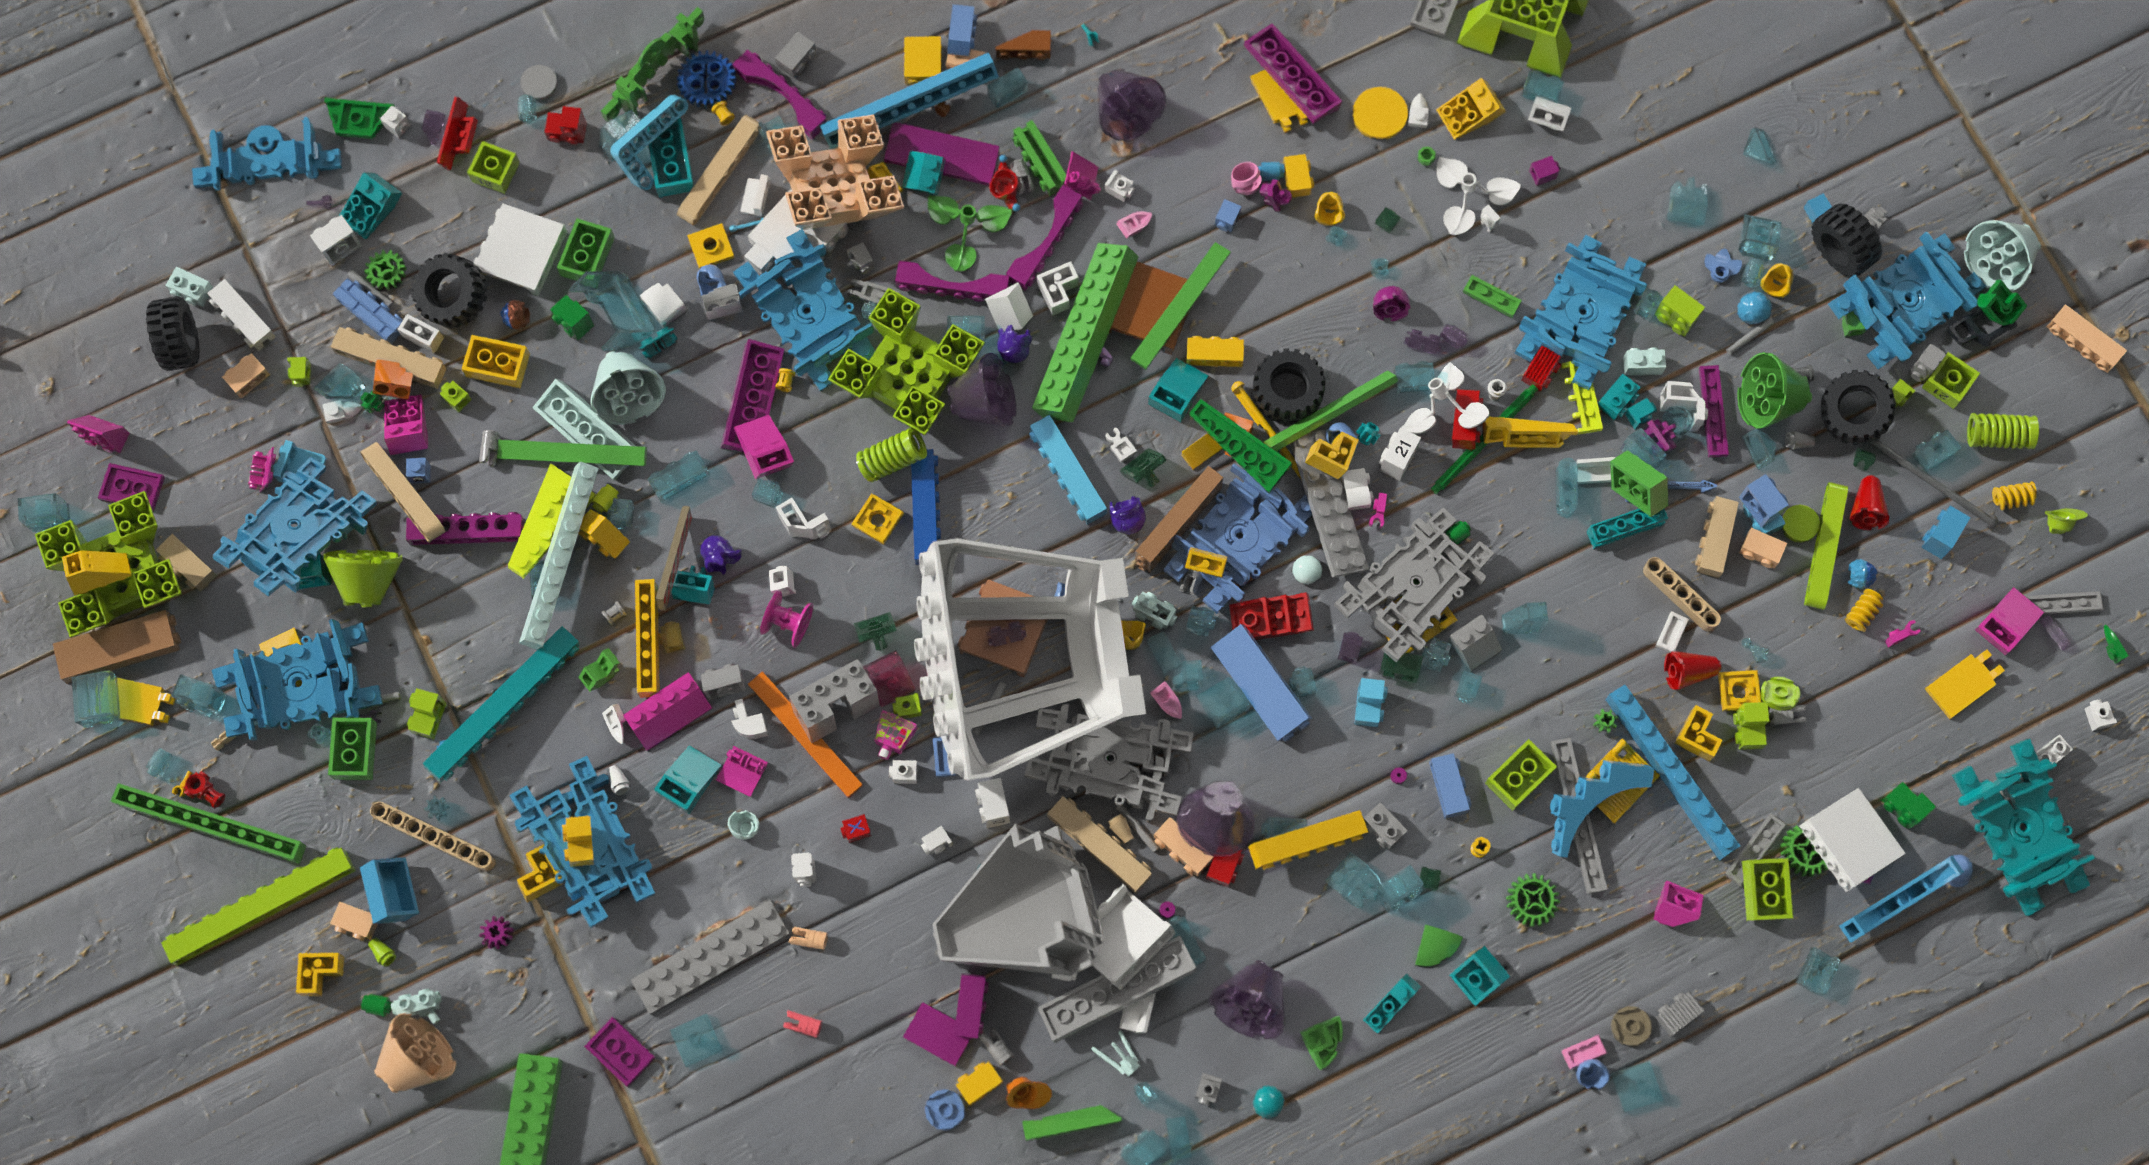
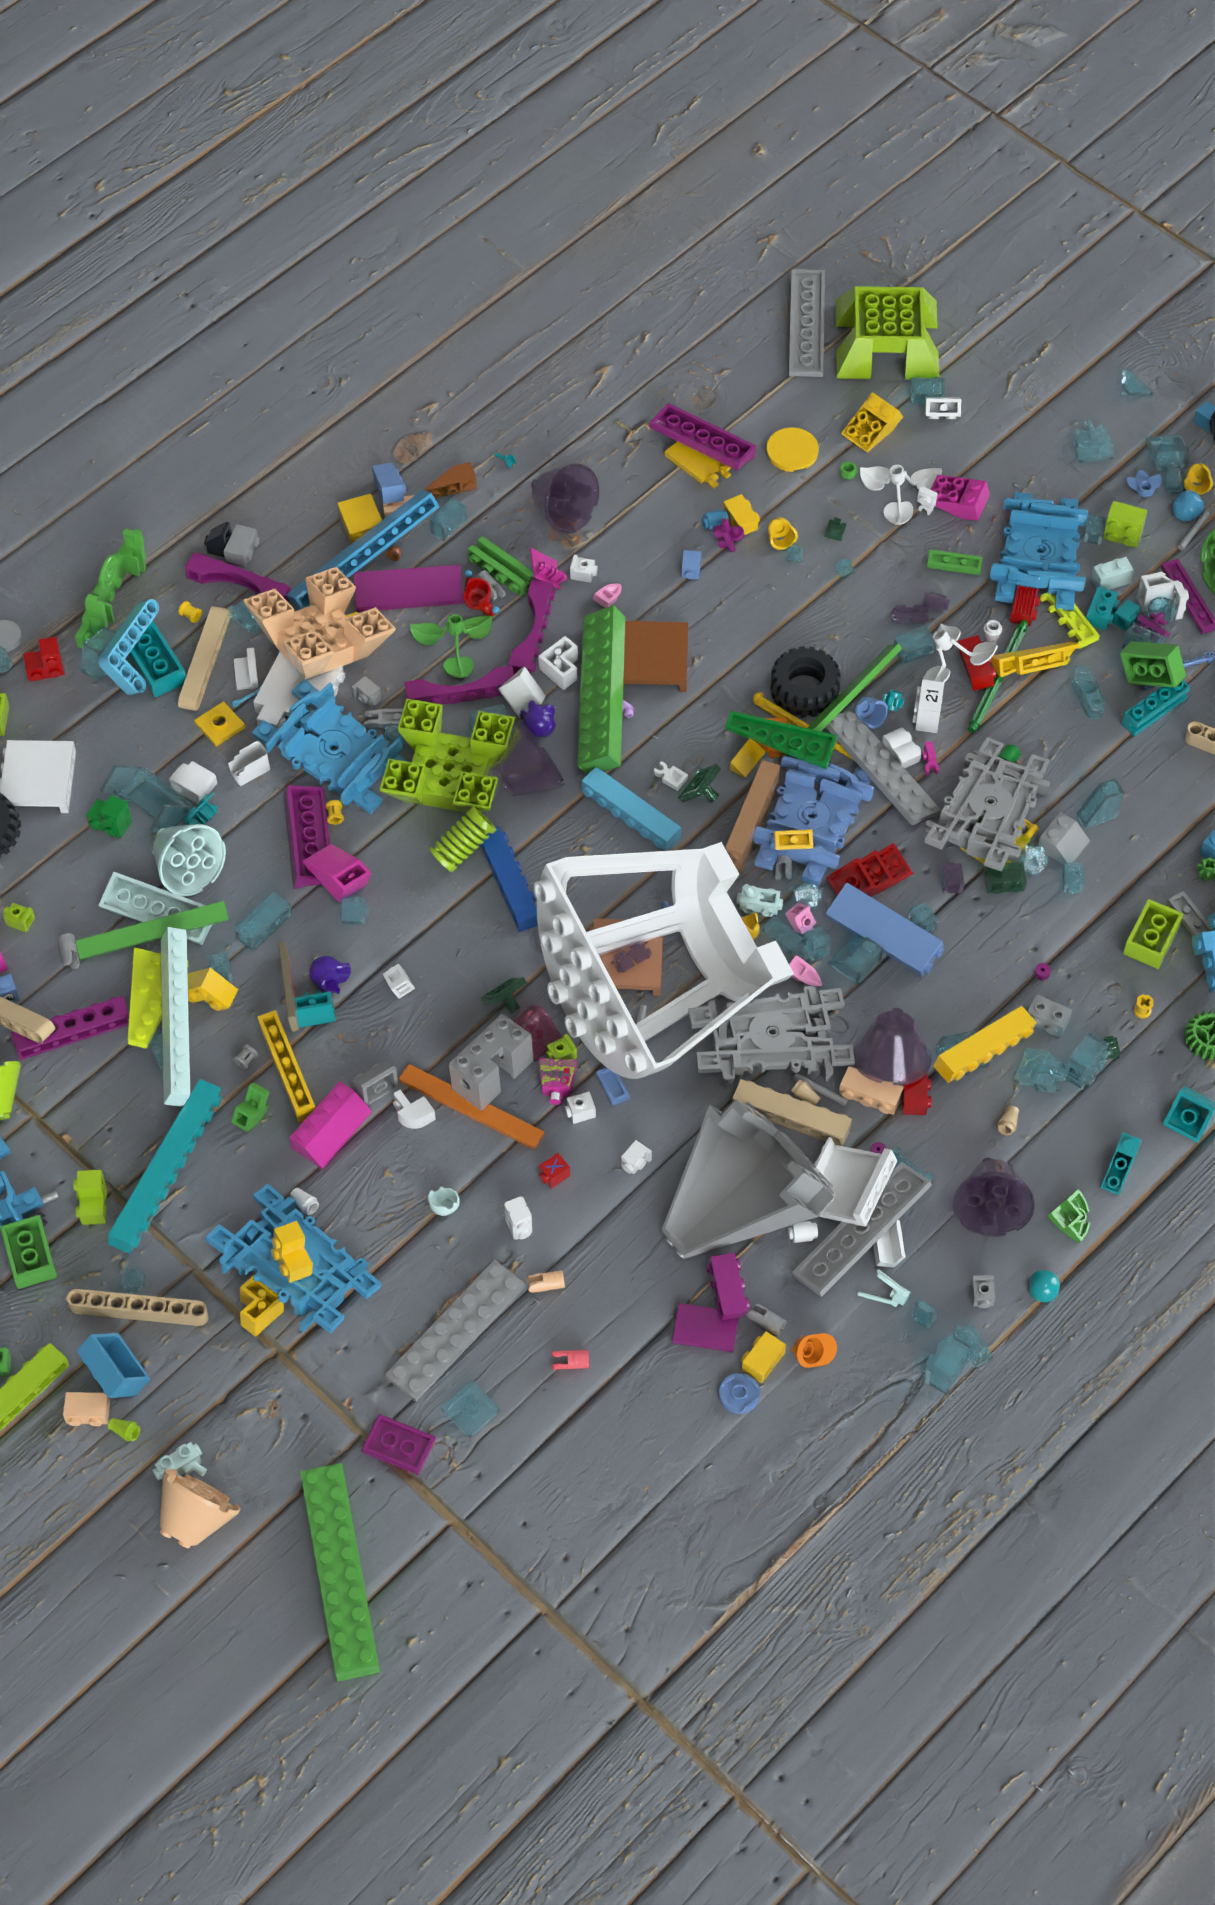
camera: 20 degrees left, 15 degrees down
yellow brick [296,953,344,996] -> none
green brick [361,994,393,1017] -> none
yellow brick [461,335,530,388] -> none
magenta gear [479,916,514,950] -> none
copper piece [500,300,531,329] -> none
bright green brick [557,218,615,287] -> none
neon yellow brick [592,484,619,513] -> none
white plate [602,704,626,744] -> none
teal slope [654,745,722,815] -> none
clear yellow brick [658,621,686,653] -> none
blue gear [676,50,736,108] -> none
medium blue hair [696,264,726,296] -> none
dark pink hinge [716,746,768,797] -> none
dark pink piece [760,590,814,648] -> none
white piece [776,498,831,540] -> none
yellow piece [851,493,904,545] -> none
teal slope [902,151,946,195] -> none
white brick [975,778,1010,828] -> none
bright green wedge [1022,1105,1122,1142] -> none
dark purple hair [1110,496,1146,535] -> none
bright green tile [1131,242,1231,370] -> none
teal slope [1148,358,1209,423] -> none
yellow brick [1186,336,1244,367] -> none
bright pink helmet [1231,162,1261,195] -> none
light aqua hair [1292,555,1323,584] -> none
yellow brick [1305,432,1358,479] -> none
medium azure brick [1354,678,1388,727] -> none
magenta cylinder [1373,286,1411,321] -> none
white plate [1408,93,1429,128] -> none
bright green brick [1415,925,1463,967] -> none
medium blue brick [1429,753,1471,819] -> none
magenta brick [1529,156,1560,186] -> none
white panel [1574,457,1615,485] -> none
none -> black slope [204,522,232,557]
none -> bright pink brick [785,902,816,934]
none -> dark pink slope [930,475,990,521]
none -> tan cone [997,1106,1019,1135]

